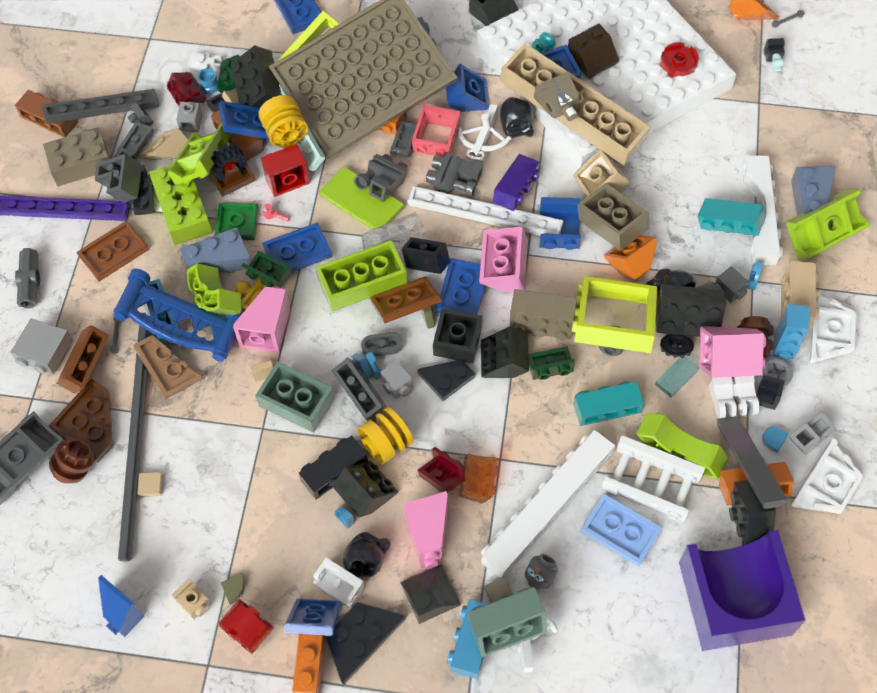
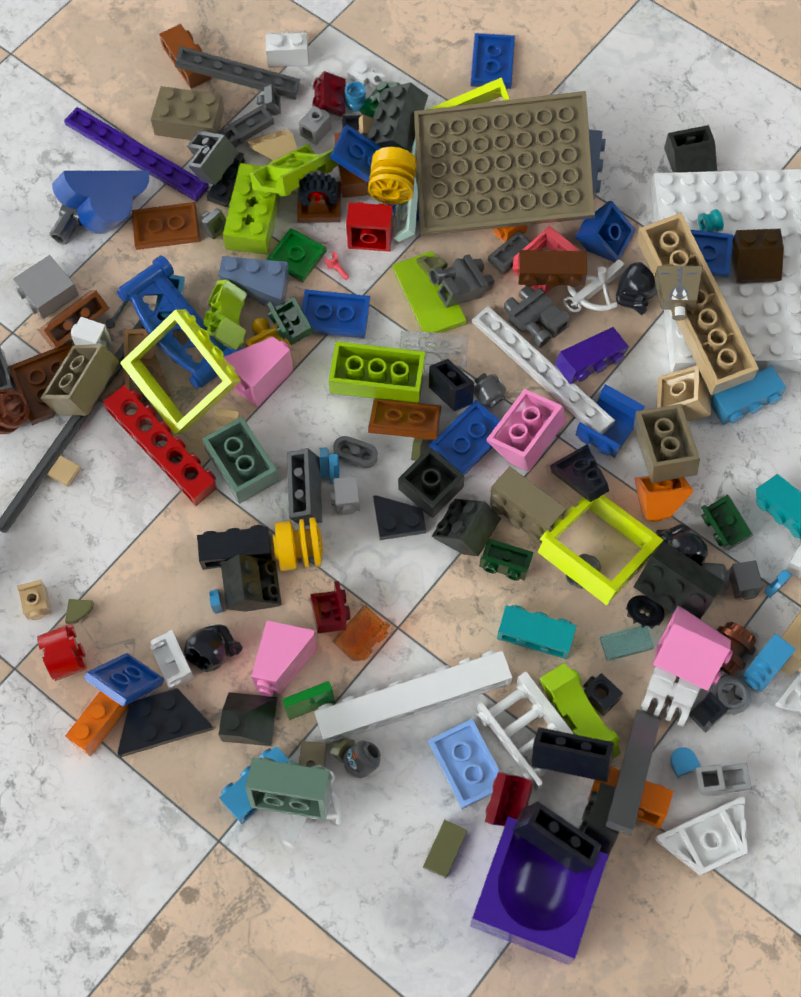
camera: 30 degrees right, 5 degrees up
none -> dark tan brick [40,344,120,416]
none -> blue brick [52,170,149,234]
none -> white brick [71,317,114,352]
none -> red brick [103,385,217,506]
none -> neon yellow window [120,309,241,434]
none -> dark grey tile [201,207,226,239]
none -> white slope [266,31,309,67]
none -> green tile [282,681,335,720]
none -> olive tile [330,737,356,763]
none -> olive tile [417,256,447,277]
none -> olive tile [423,819,468,879]
none -> dark grey head [474,373,506,408]
none -> dark red bracket [485,772,534,826]
none -> black brick [513,801,601,874]
none -> reddish brown brick [518,250,587,287]
none -> black brick [531,727,614,782]
none -> black wing [550,444,609,502]
none -> black brick [583,673,623,716]
none -> dark green bracket [701,495,753,550]
none -> dark azure brick [711,366,786,425]

